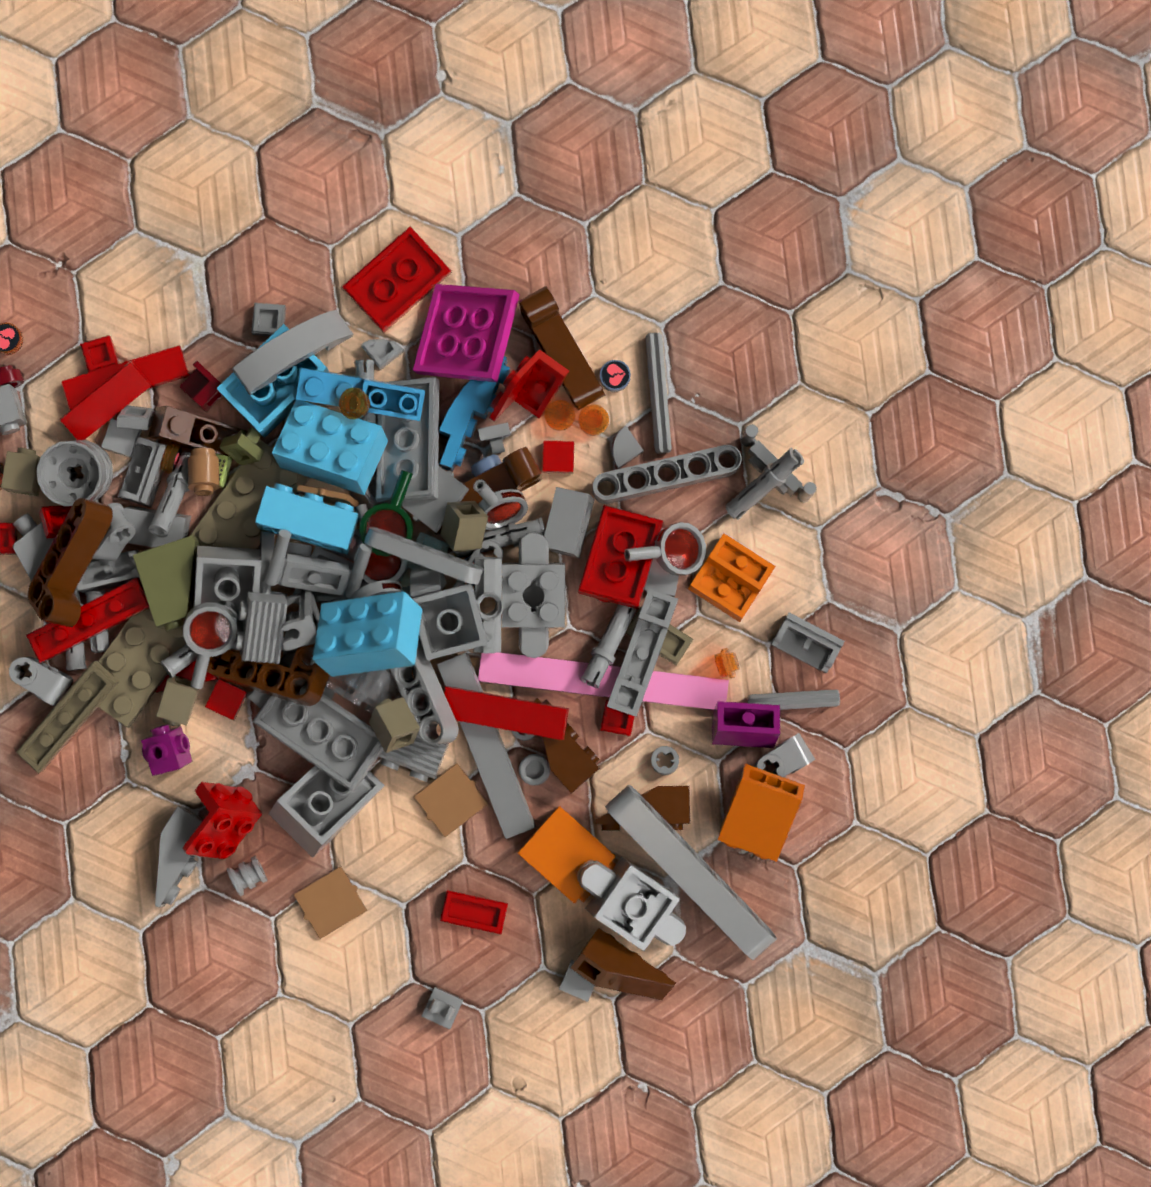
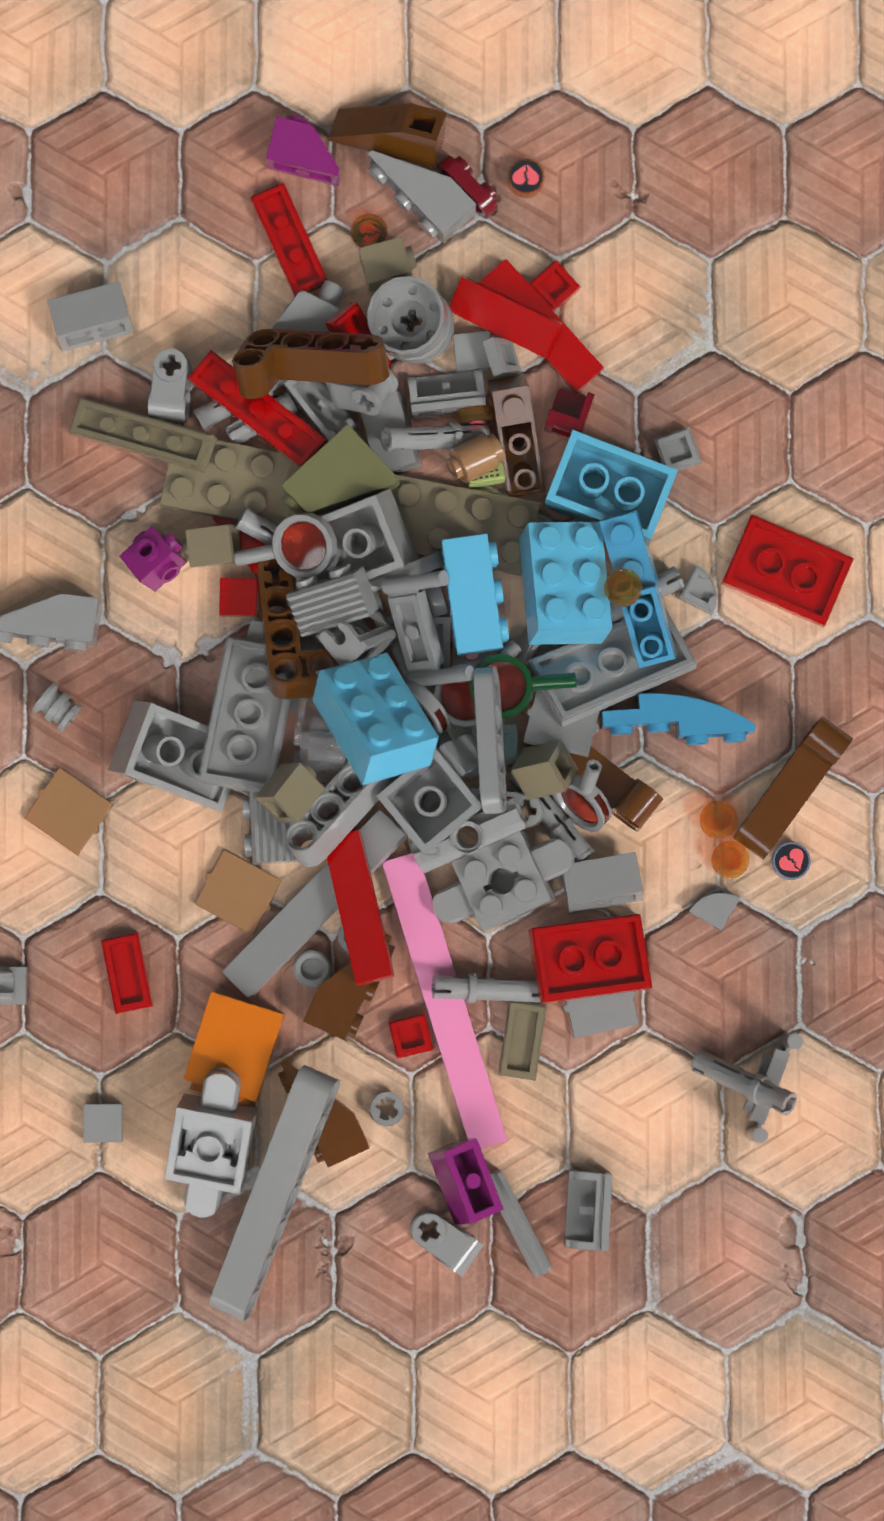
camera: 65 degrees right, 0 degrees up
red bracket [183,781,262,859] -> none
olive tile [219,427,264,465] -> none
light grey slope [232,310,353,395] -> none
medium nougat piece [297,484,359,508] -> none
dark pink plate [413,284,520,382] -> none
sand blue tile [471,454,502,477] -> none
light grey tile [478,423,511,454] -> none
red bracket [489,349,569,422] -> none
red tile [543,441,574,474] -> none
reddish brown slope [571,928,676,1000] -> none
light grey beam [593,445,742,504] -> none
light grey slope [607,588,678,717] -> none
piece [624,522,706,576] -> none
light grey axle [645,333,672,454] -> none
orange slope [688,533,776,622] -> none
clear orange plate [715,648,740,679] -> none
orange brick [718,764,805,862] -> none

